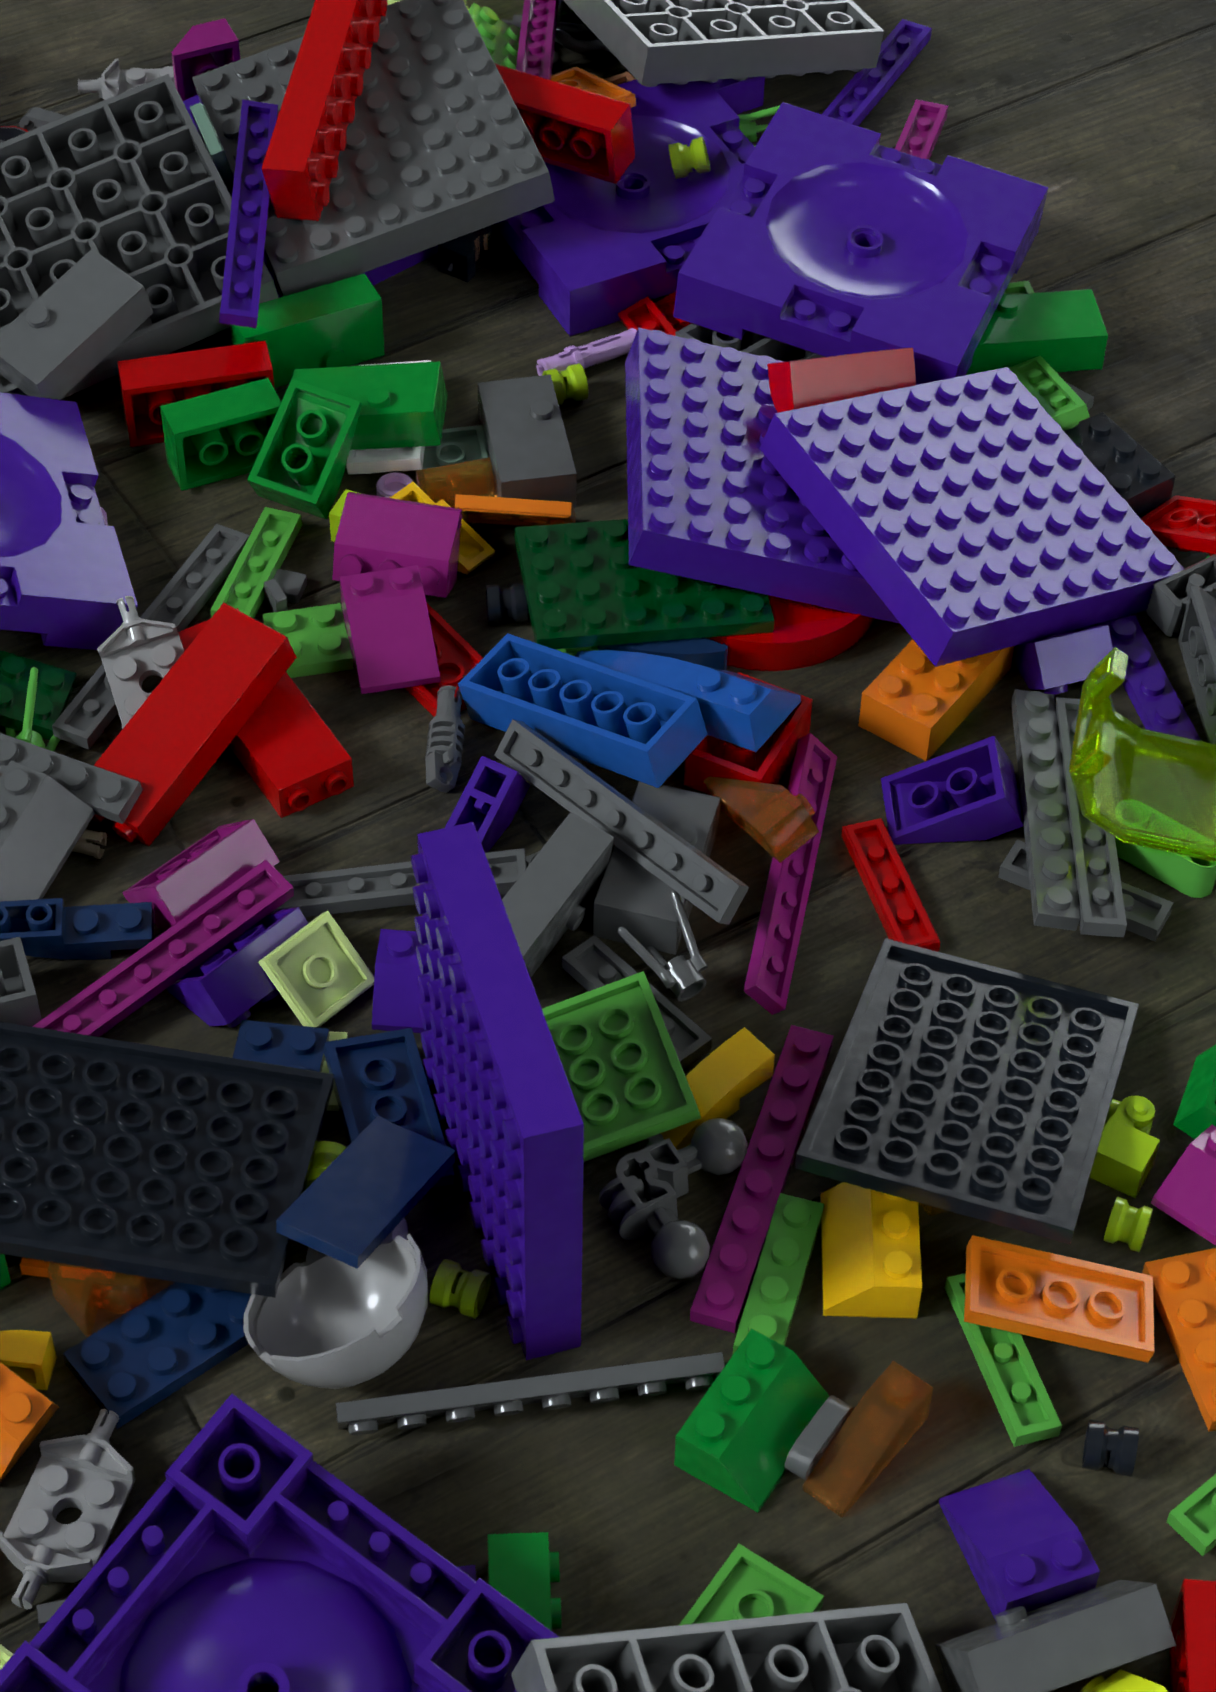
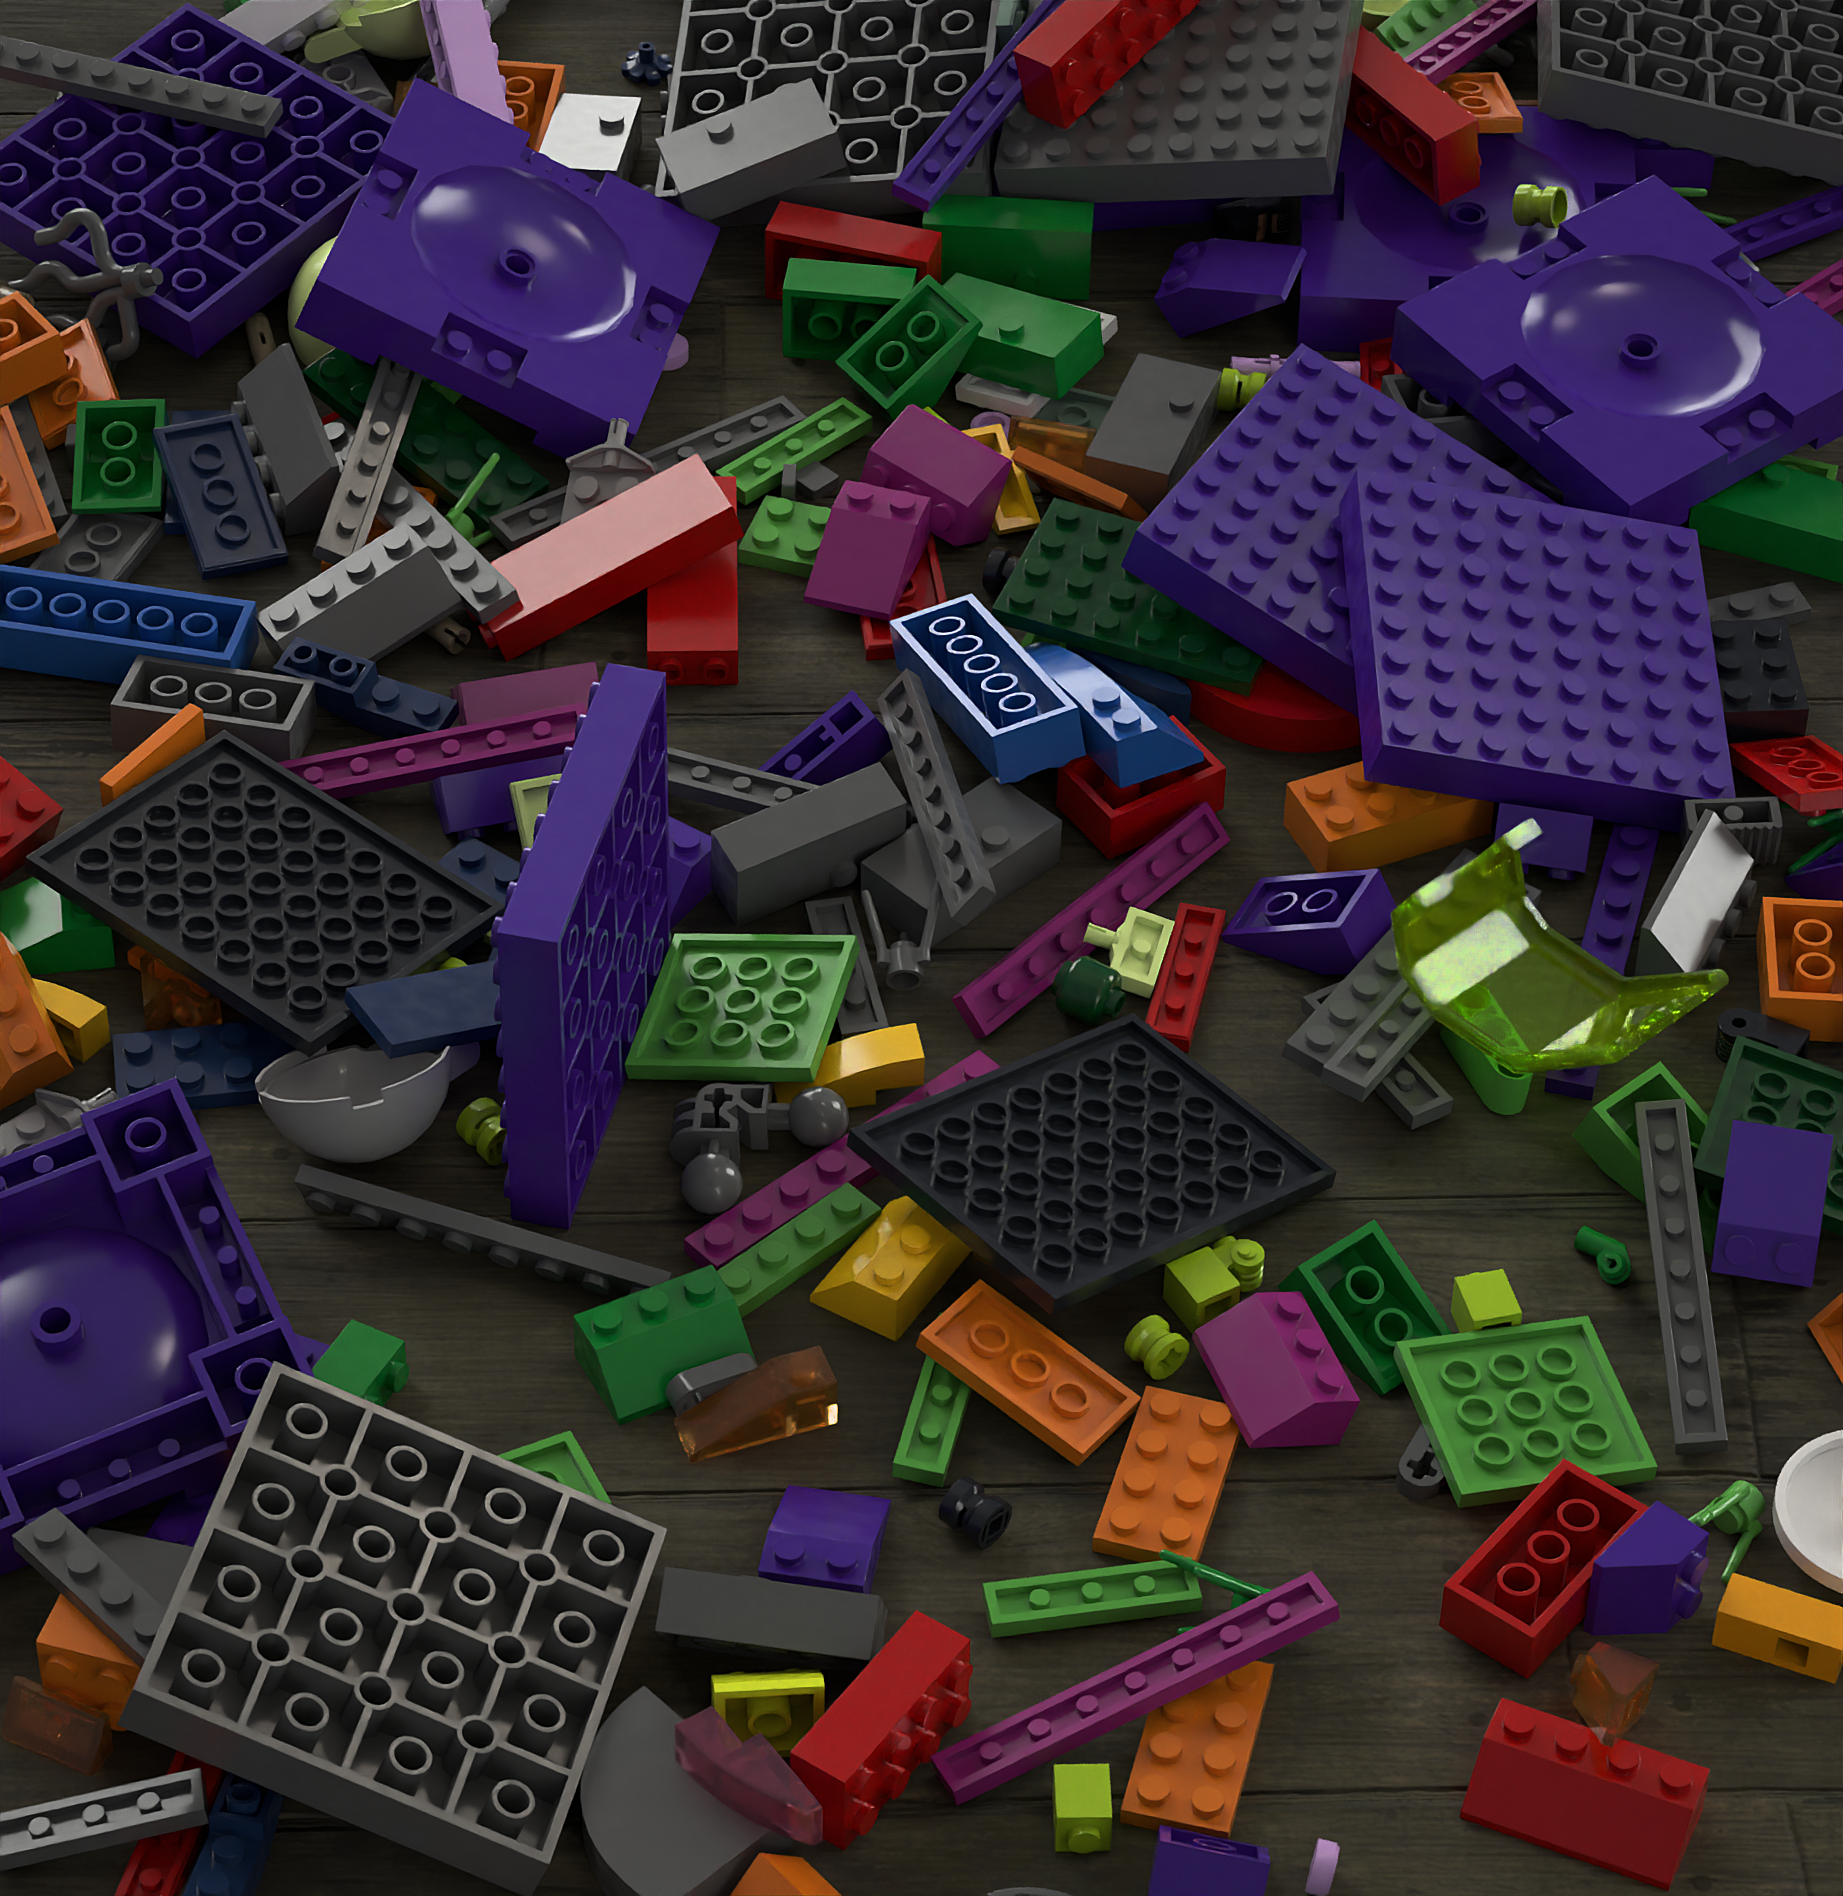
camera: 30 degrees right, 5 degrees down
dark grey hinge [425,686,465,793] -> none
clear orange slope [703,776,819,863] -> none
red brick [768,347,916,413] -> none
bright green plate [1009,355,1090,430] -> none
none -> dark green head [1051,956,1126,1027]
none -> yellowish green plate [1083,906,1175,999]
none -> dark purple slope [1154,238,1307,338]

